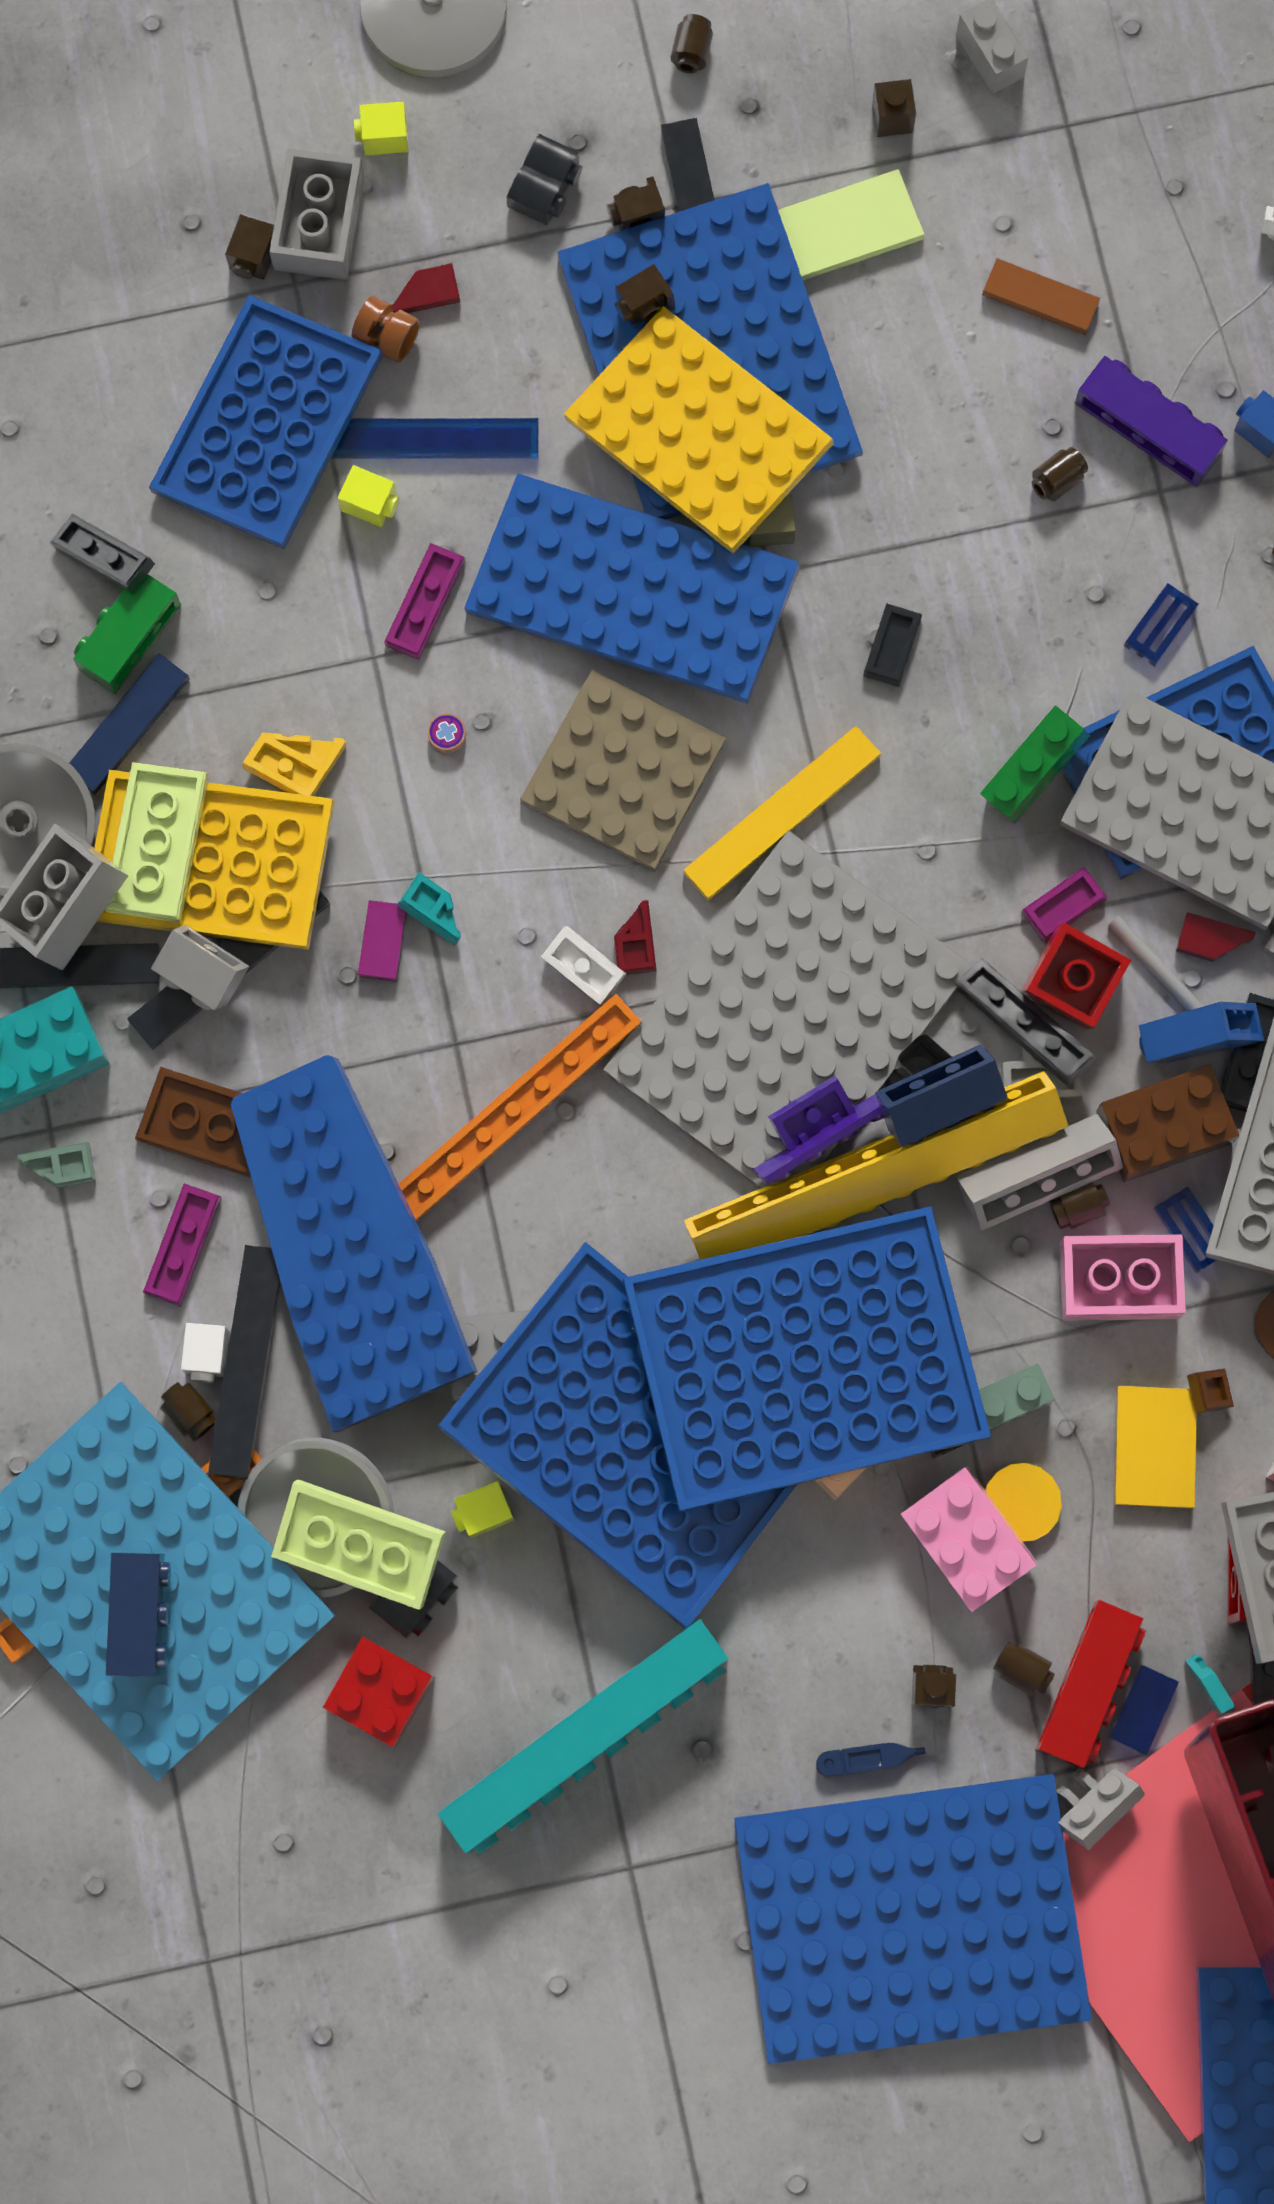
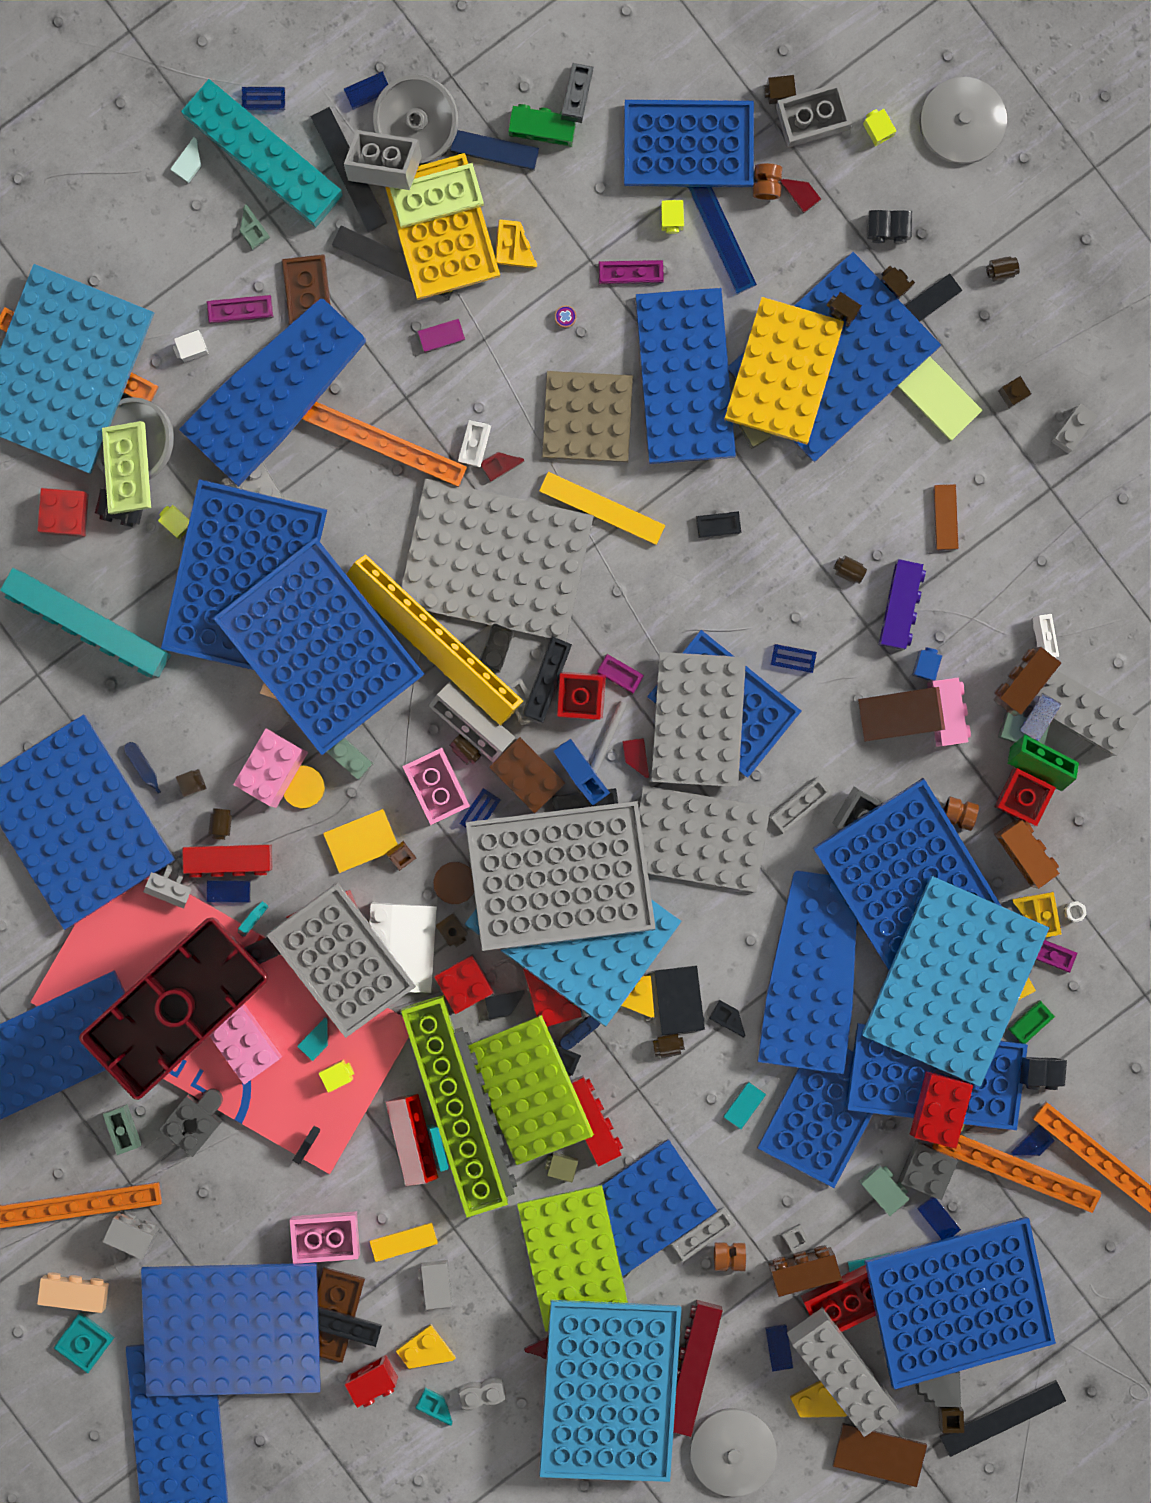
camera: 65 degrees right, 10 degrees up
dark blue brick [106,1552,171,1677] -> none
light grey brick [151,925,249,1010] -> none
dark brown brick [160,1382,217,1442] -> none
black tile [208,1245,281,1480] -> none
teal tile [397,872,461,946] -> none
dark purple bracket [754,1076,884,1184] -> none
dark blue brick [875,1044,1008,1147] -> none
green brick [980,705,1090,824] -> none

